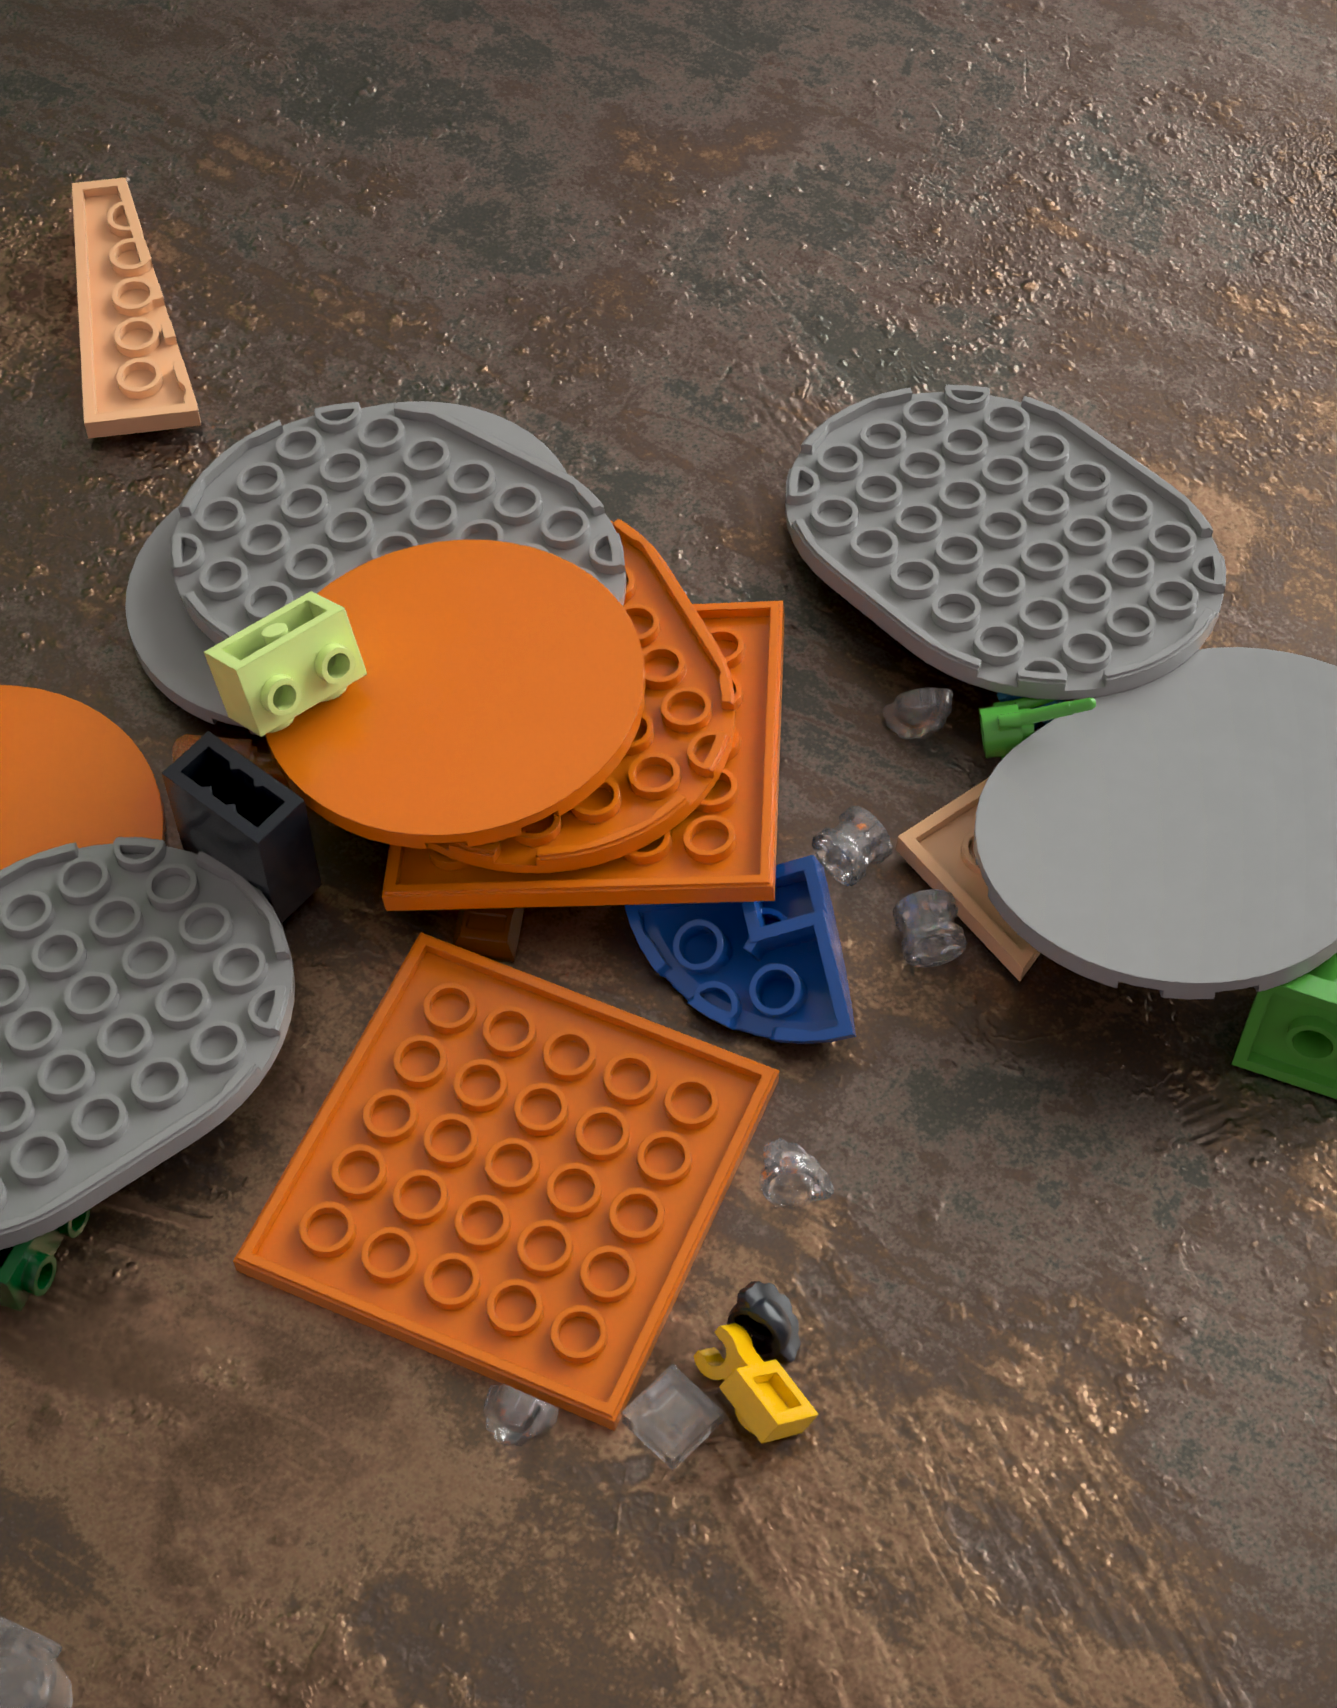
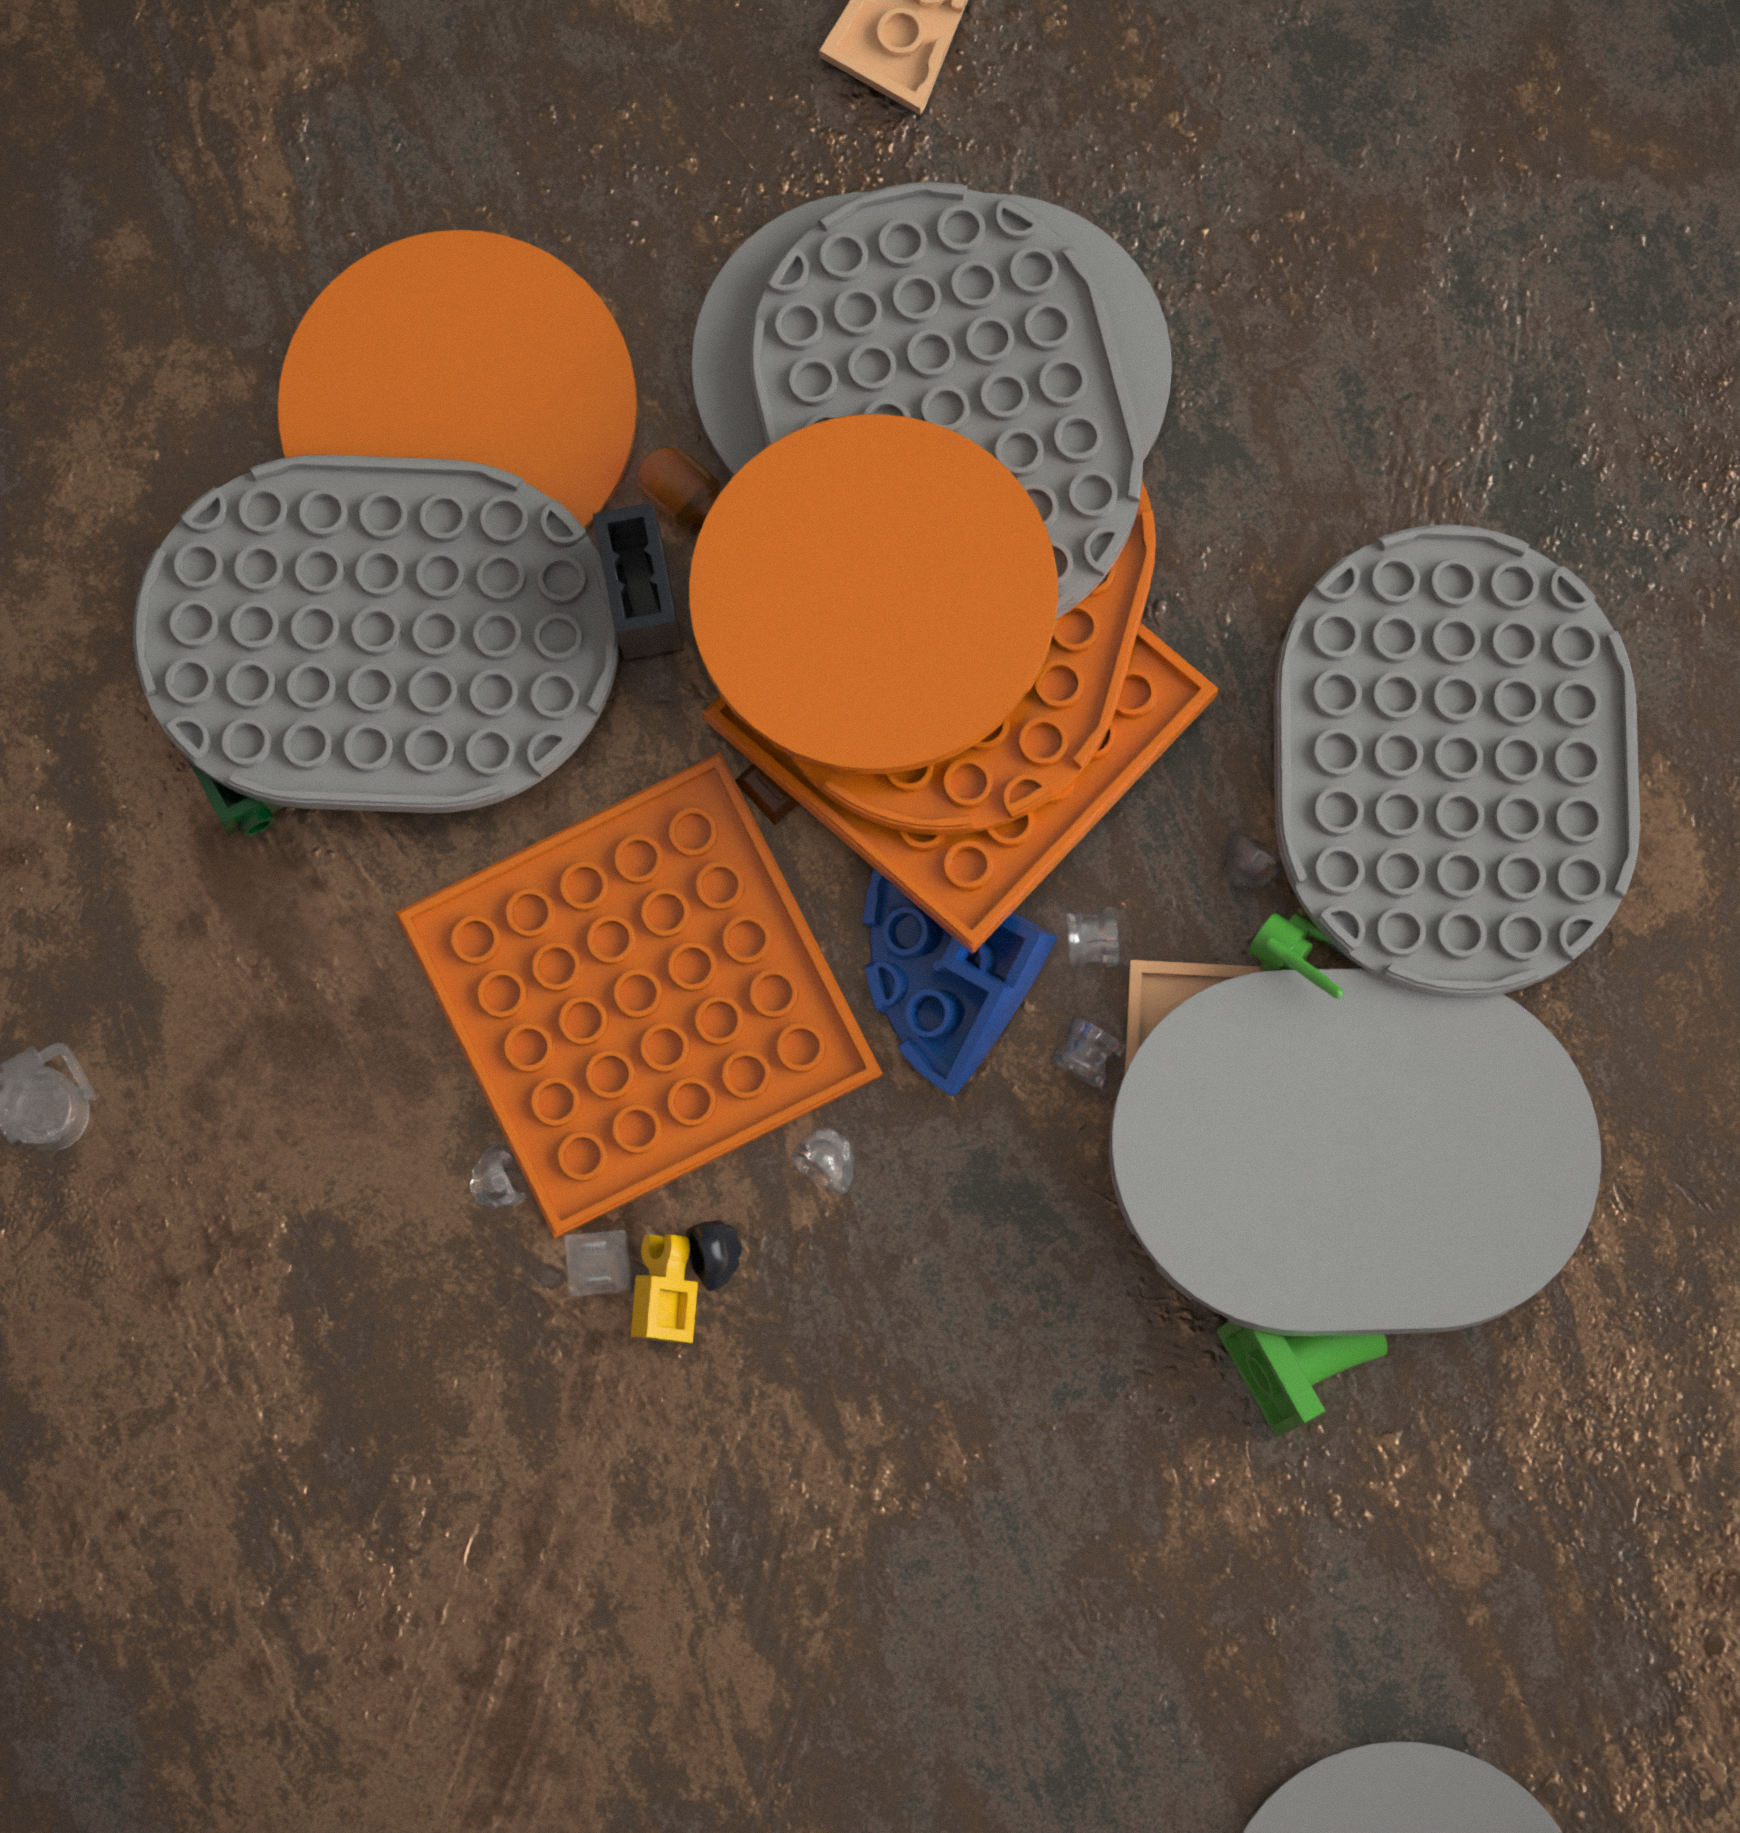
camera: 45 degrees right, 25 degrees up
yellowish green brick [204,591,367,737] -> none

